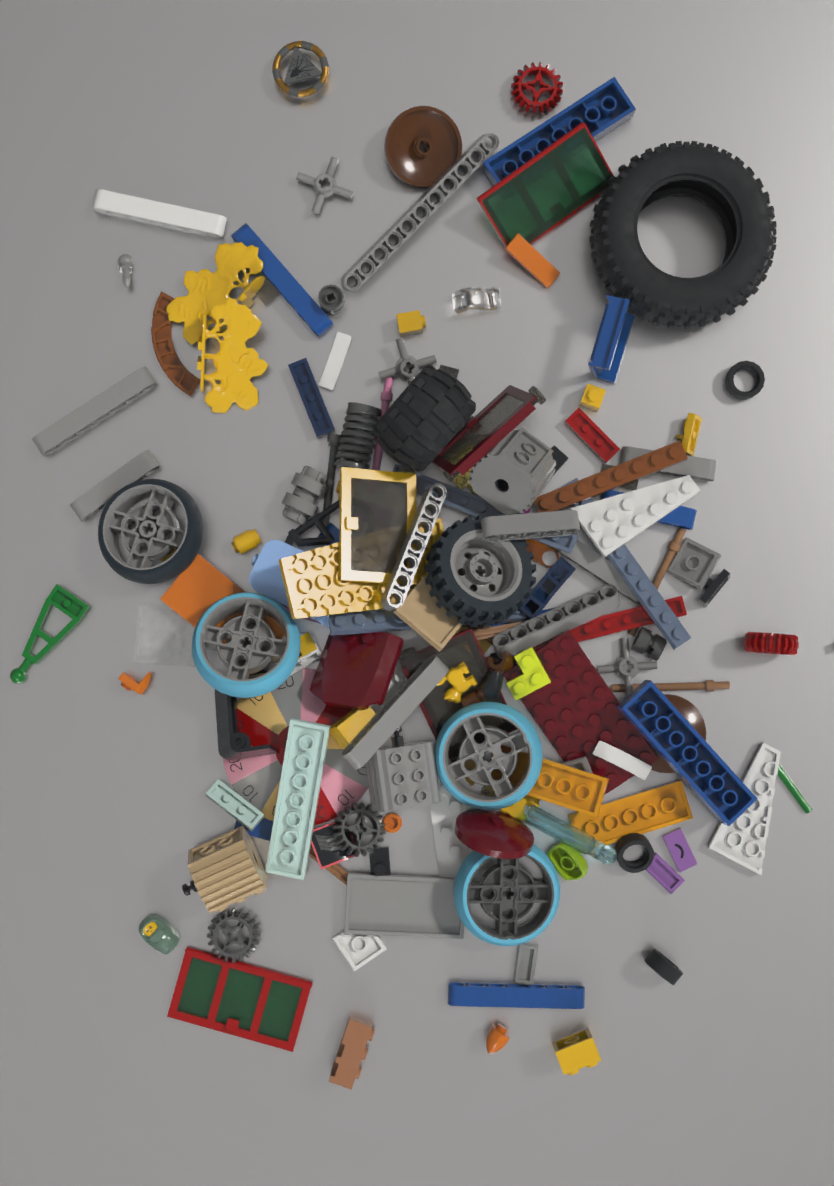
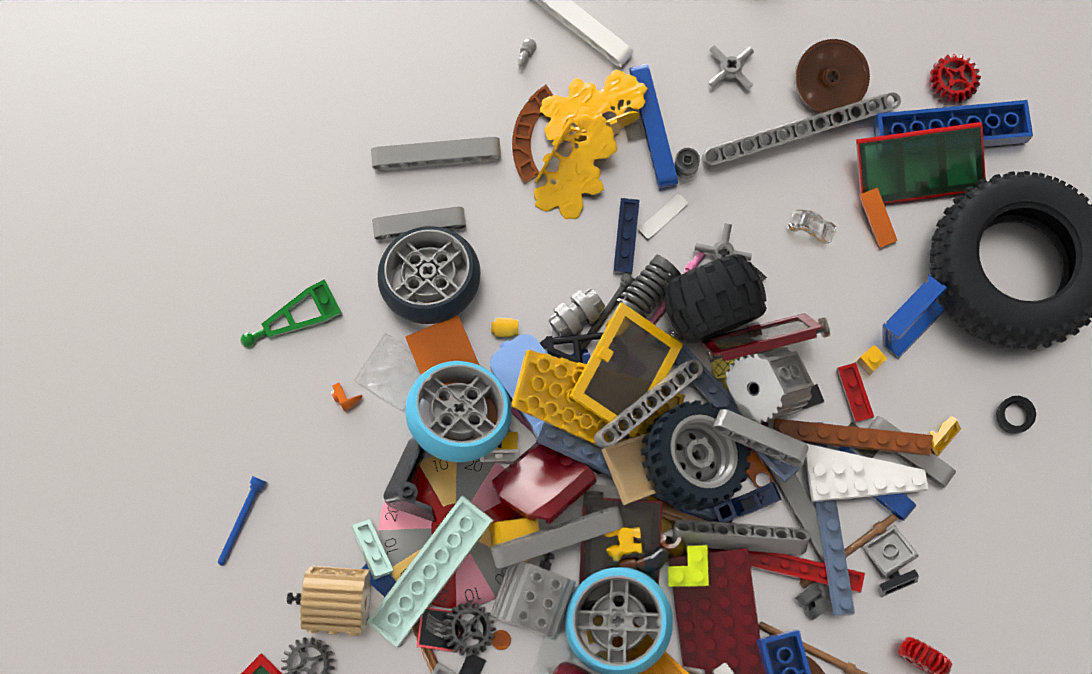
camera: 30 degrees right, 10 degrees down
sand green piece [139,914,180,955] -> none
yellow brick [396,310,426,337] -> none
light grey bar [597,638,657,697] -> none
none -> blue piece [218,476,267,566]

